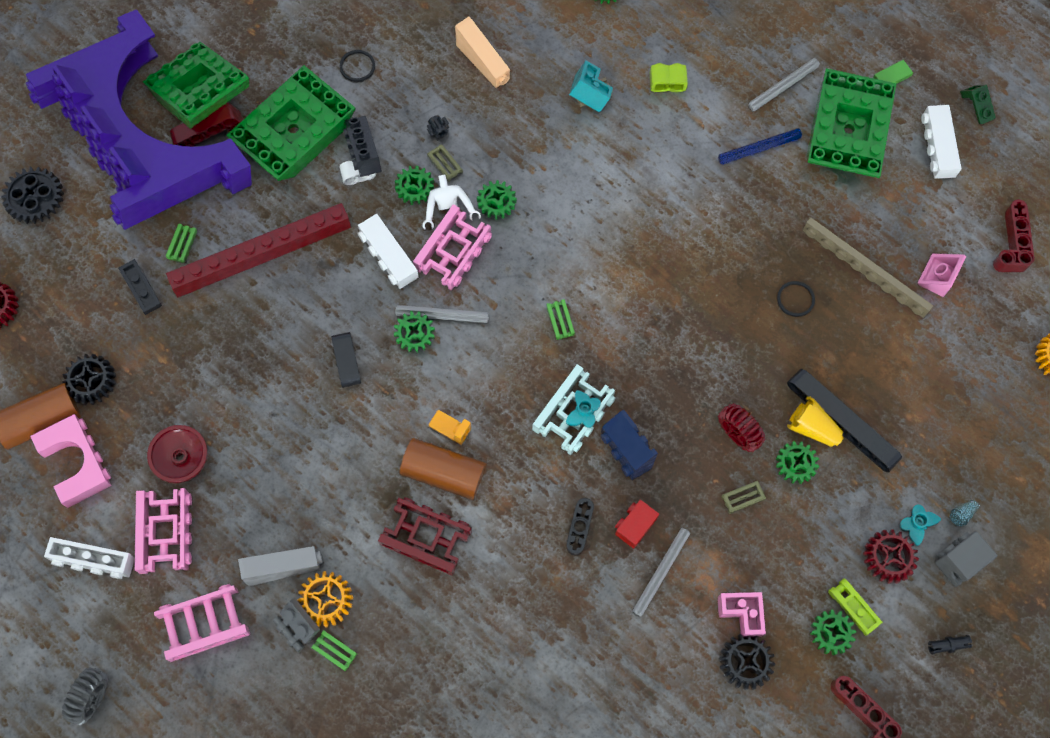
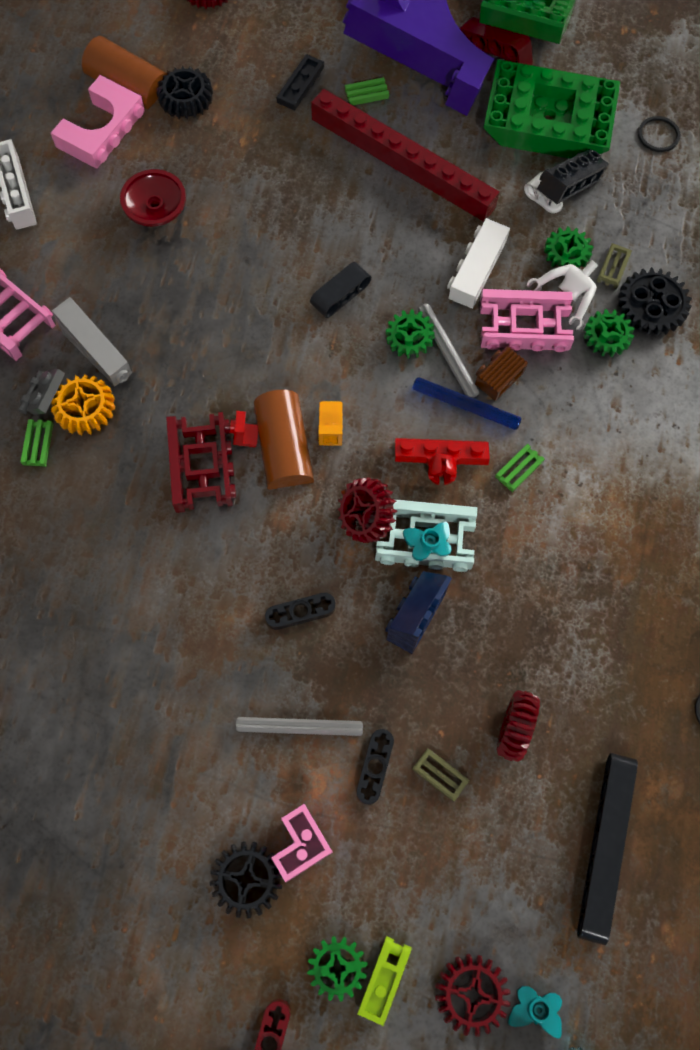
camera: 60 degrees right, 0 degrees up
bright pink fence [135,488,192,574] -> none
black gear [427,115,449,138] -> none
red brick [615,500,659,549] -> none
green gear [775,441,819,484] -> none
yellow cone [787,396,844,447] -> none
none -> red bracket [230,411,258,447]
none -> dark red gear [336,477,397,543]
none -> black beam [356,729,394,805]
none -> red plate [395,438,490,485]
none -> clear blue axle [413,377,522,430]
none -> reddish brown brick [475,346,528,401]
none -> black gear [617,268,692,336]

